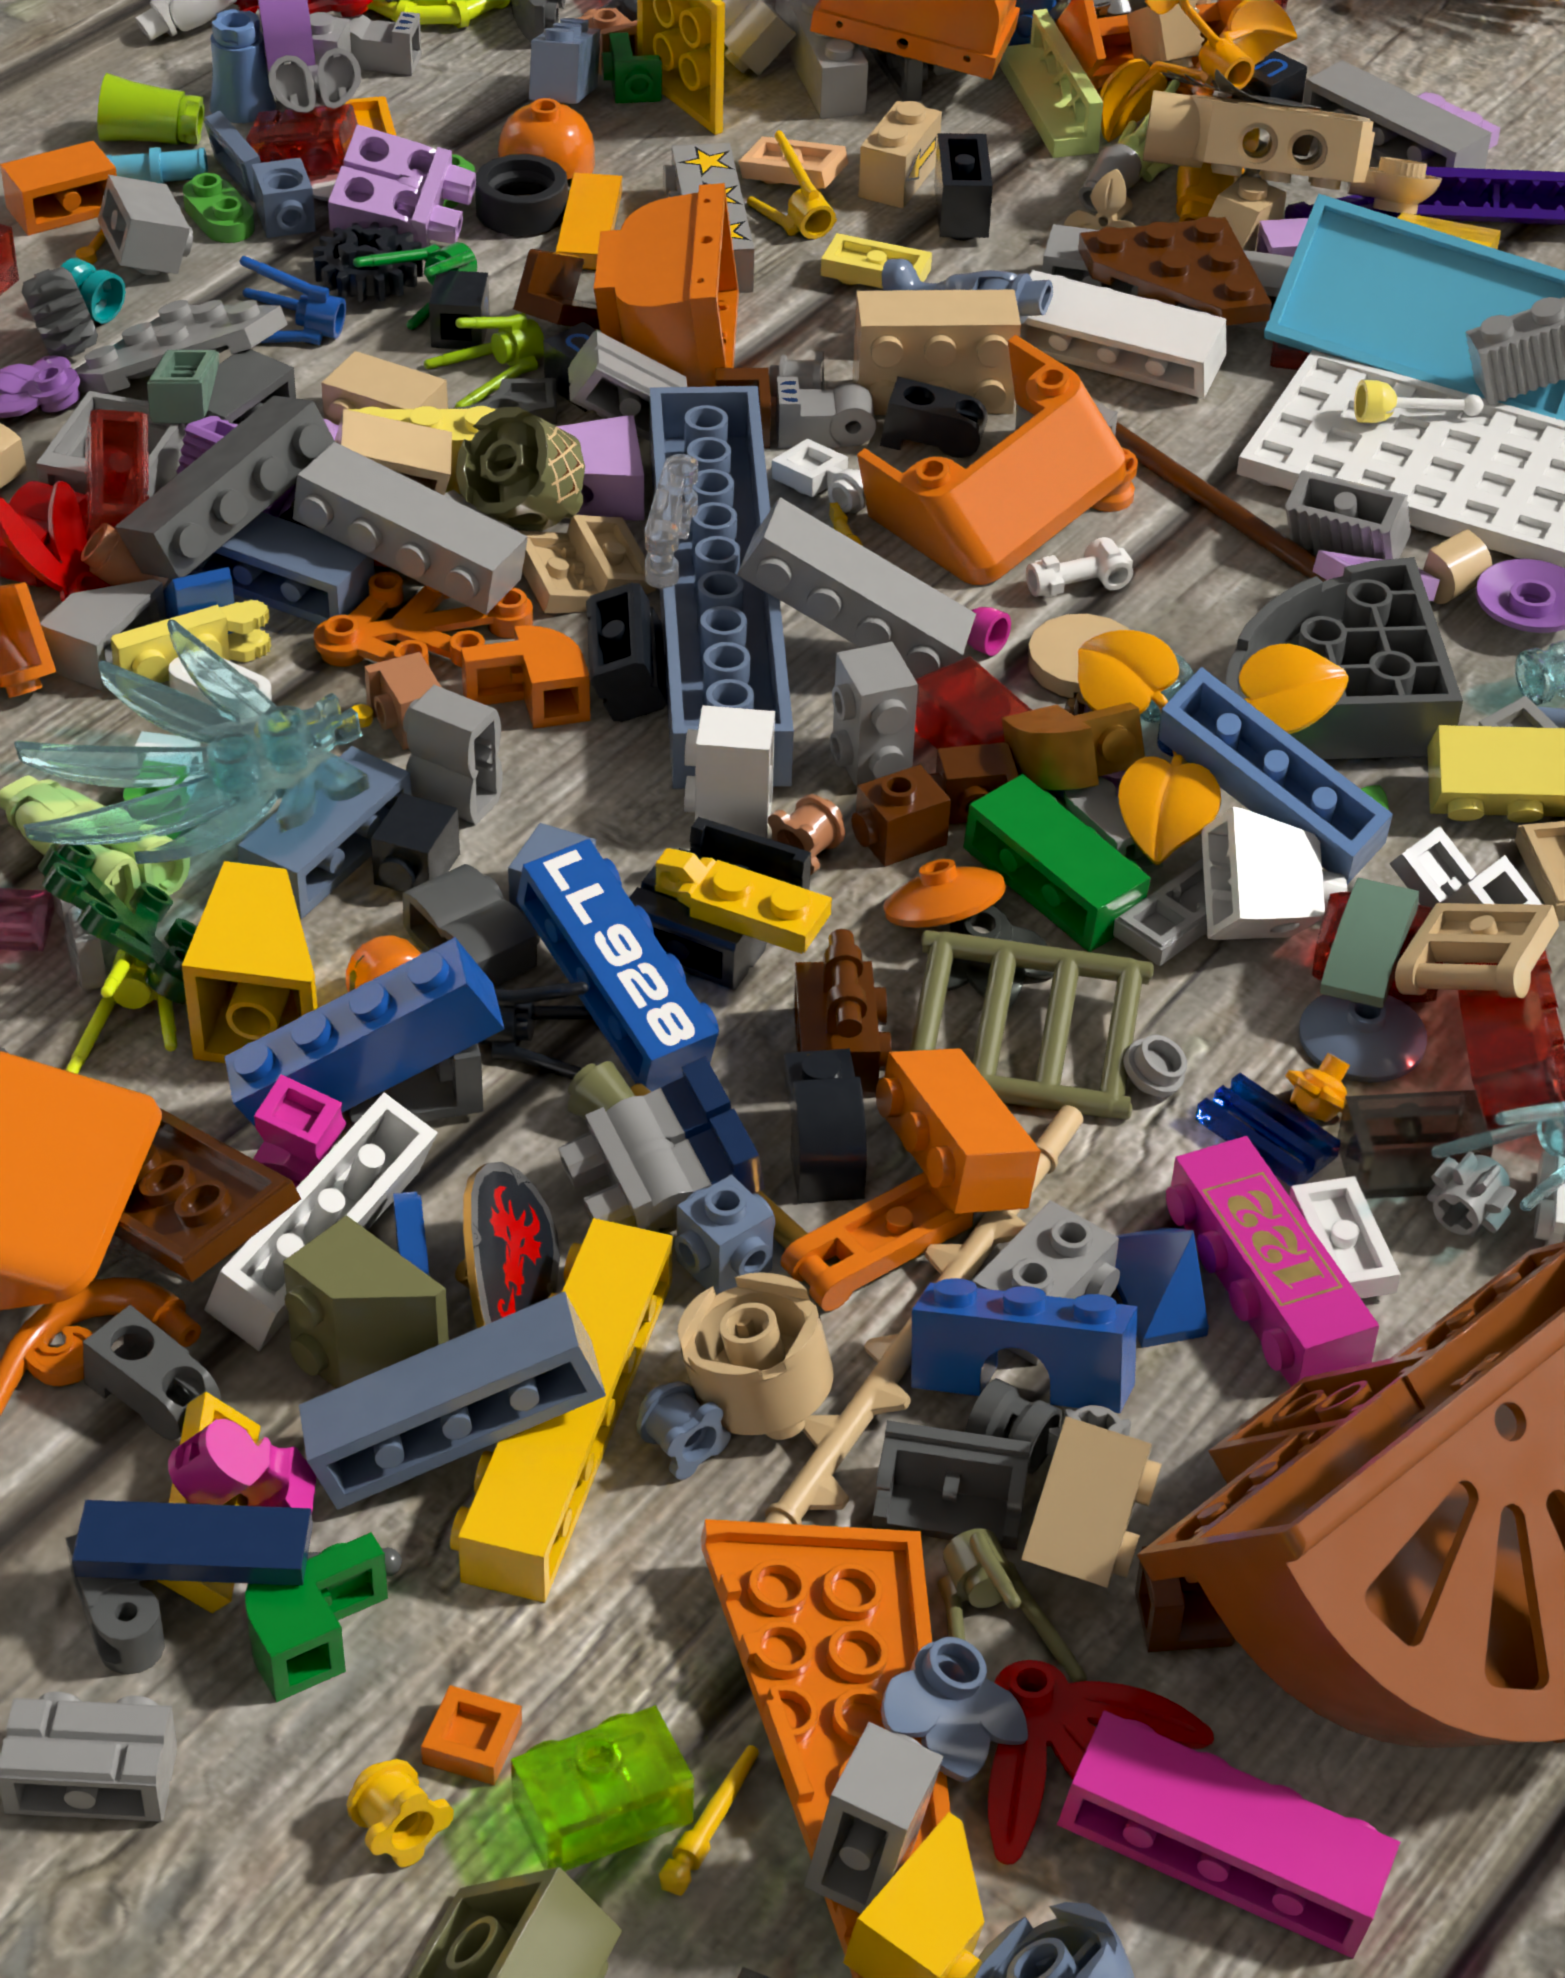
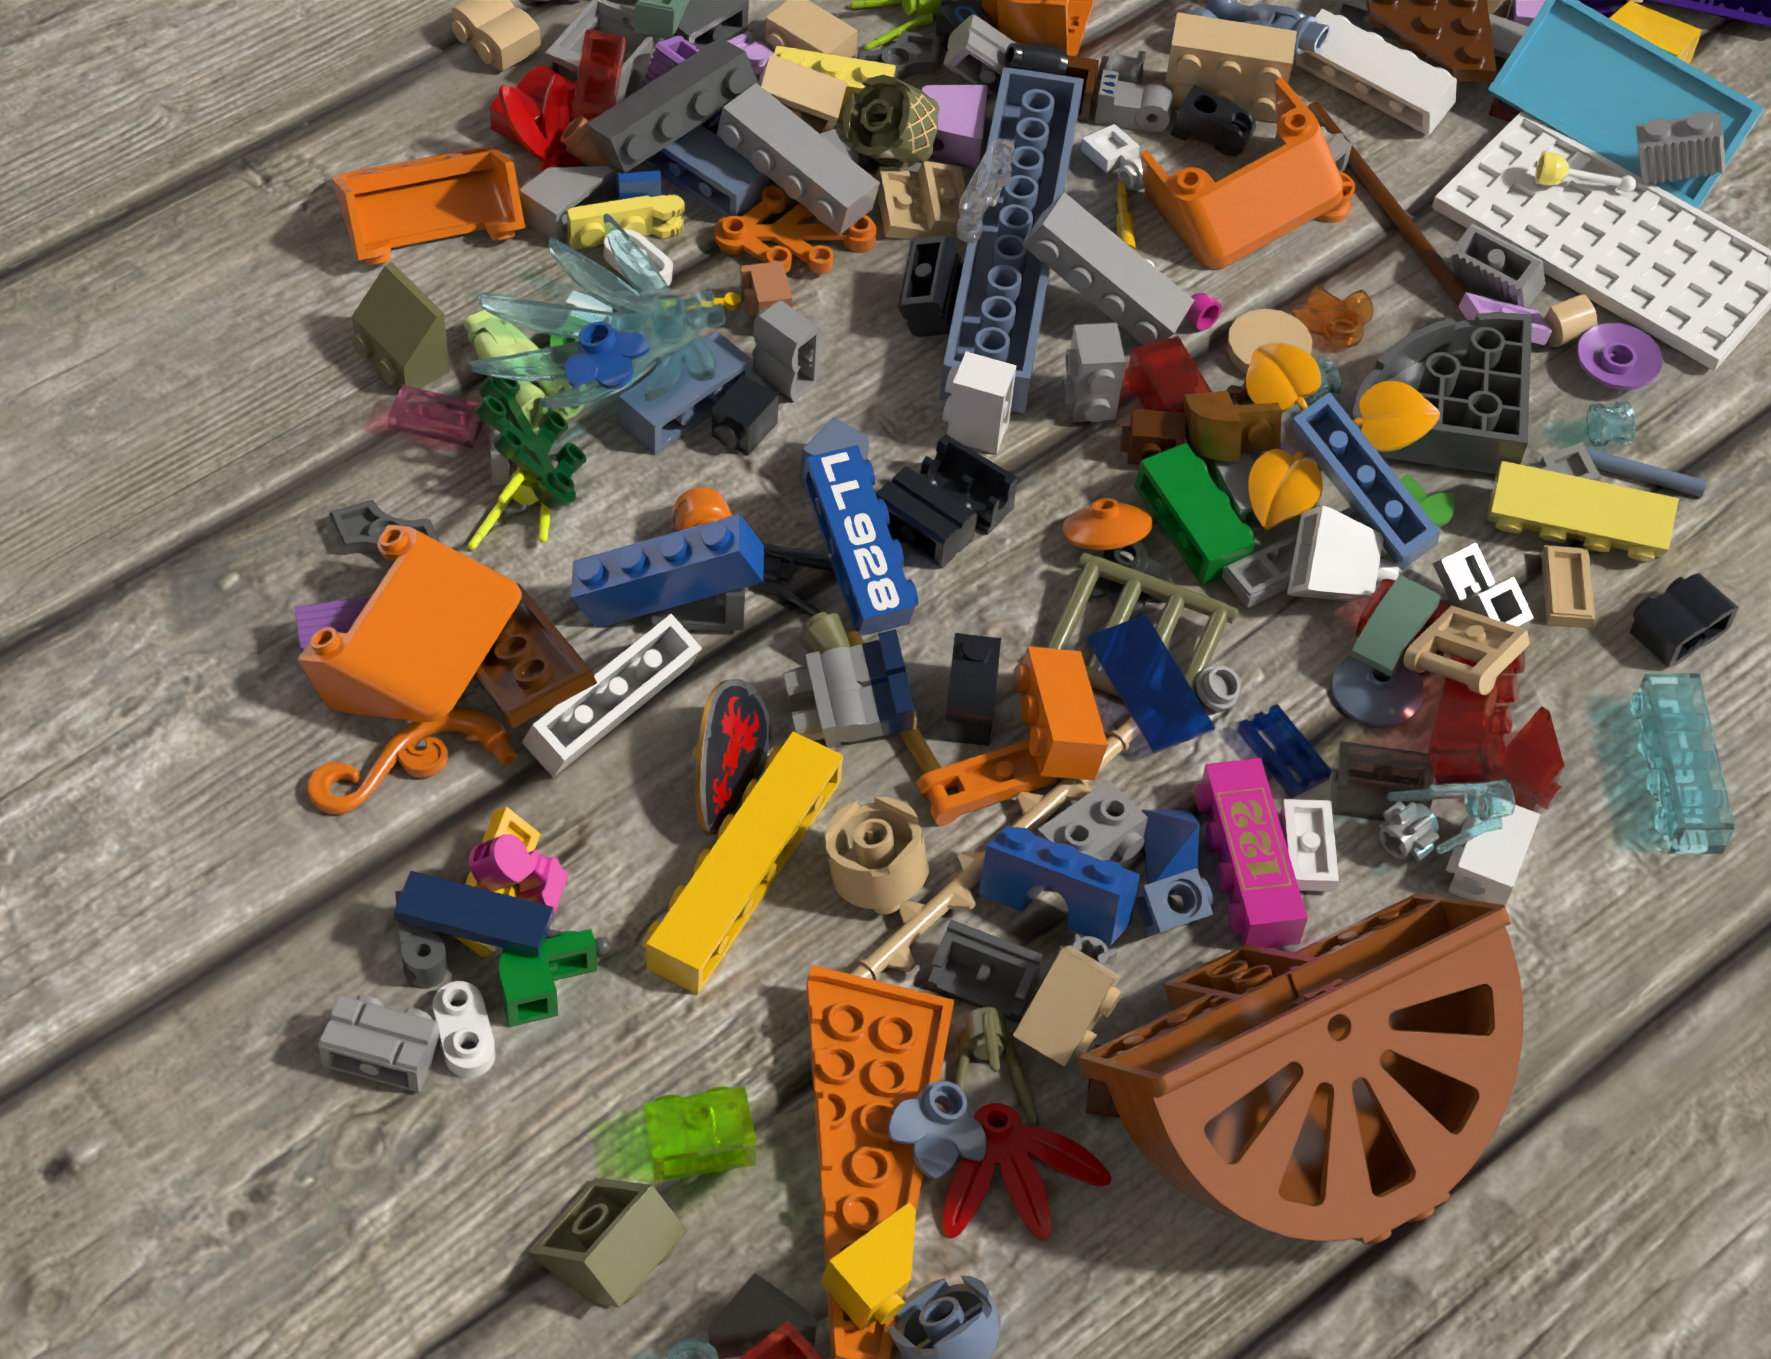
camera: 10 degrees right, 10 degrees up
dark grey leg [83,1305,221,1441] -> none
yellow slope [182,861,317,1064] -> none
dark pink leg [253,1074,346,1188] -> none
olive slope [283,1215,449,1389] -> none
sand blue brick [299,1291,606,1510] -> none
yellow brick [346,1759,454,1867] -> none
blue tile [393,1191,430,1276] -> none
dark grey brick [403,864,540,987] -> none
orange tile [421,1685,522,1785] -> none
orange brick [461,625,590,729] -> none
sand blue brick [636,1381,731,1480] -> none
yellow hinge [655,848,832,954] -> none
yellow piece [658,1745,759,1896] -> none
sand blue brick [674,1175,775,1295] -> none
nougat brick [767,794,845,875] -> none
reddish brown brick [793,929,892,1098] -> none
light grey brick [804,1722,944,1914] -> none
reddish brown brick [851,764,951,867] -> none
dark grey wheel [965,1378,1063,1474] -> none
white bar [1026,537,1133,598] -> none
dark pink brick [1057,1710,1401,1959] -> none
light orange plant [1285,1053,1356,1122] -> none
none -> white plate [433,981,495,1078]
none -> blue plate [565,321,650,389]
none -> black cone [1004,43,1068,76]
none -> clear blue piece [1086,614,1215,754]
none -> sand blue brick [1134,868,1213,938]
none -> clear orange plate [1292,285,1373,348]

